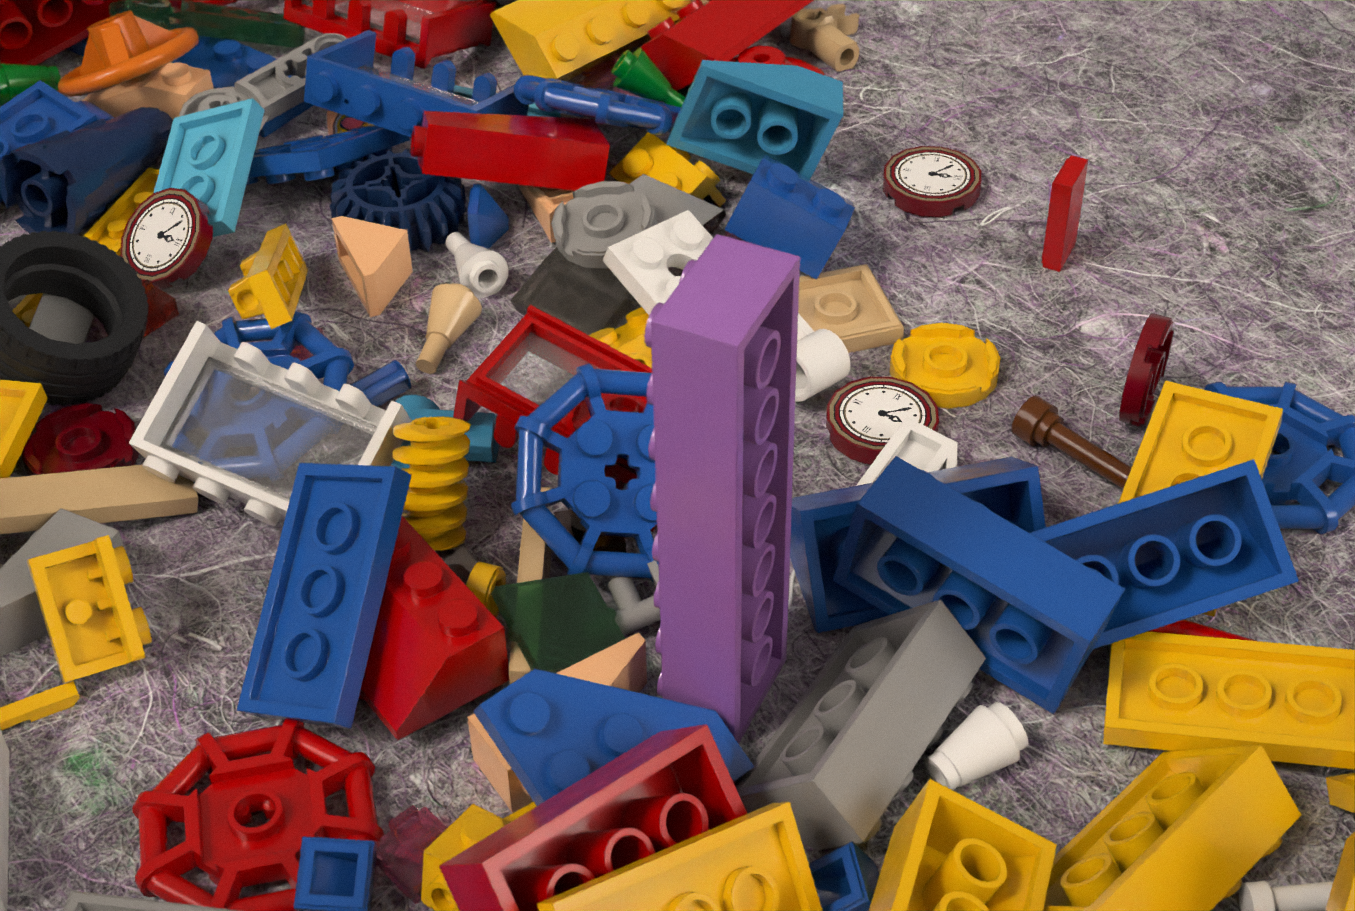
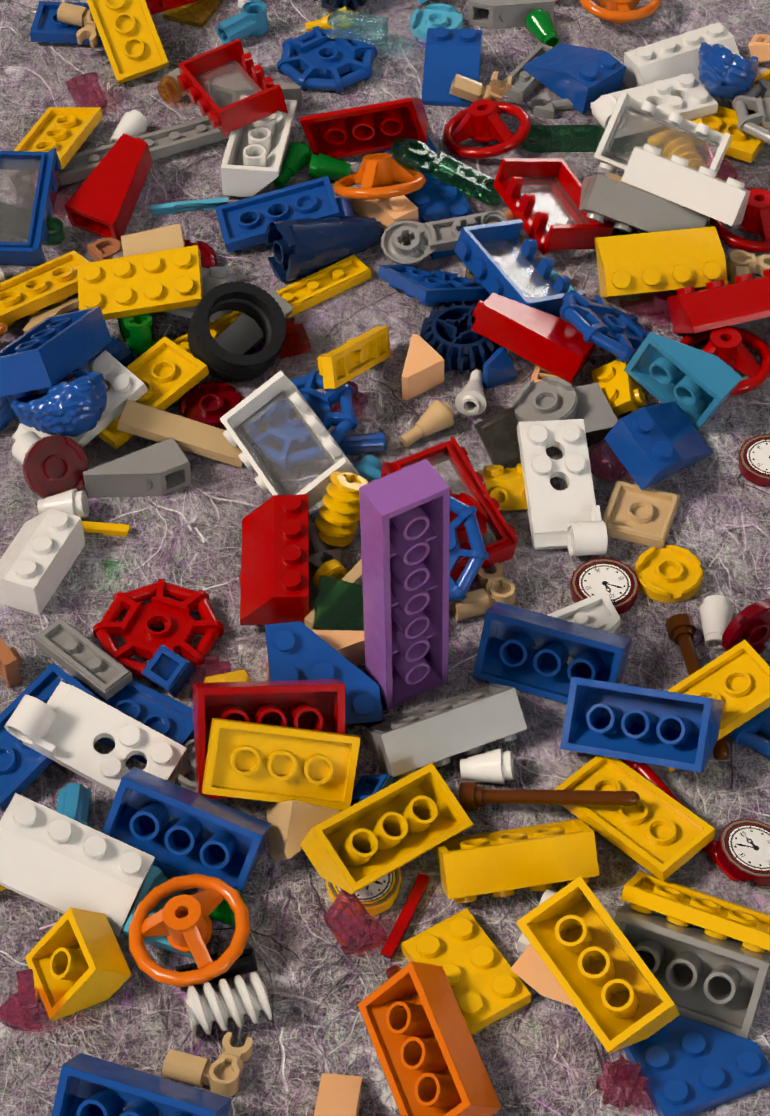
camera: 35 degrees right, 5 degrees up
yellow bracket [27,535,152,683] -> none
tile [120,188,213,290] -> none
medium azure plate [154,98,265,237] -> none
blue plate [237,463,412,729] -> none
green cone [611,47,685,107] -> none
blue slope [833,456,1125,714] -> none
none -> reddish brown piece [459,781,640,811]
none -> white cone [699,595,734,650]

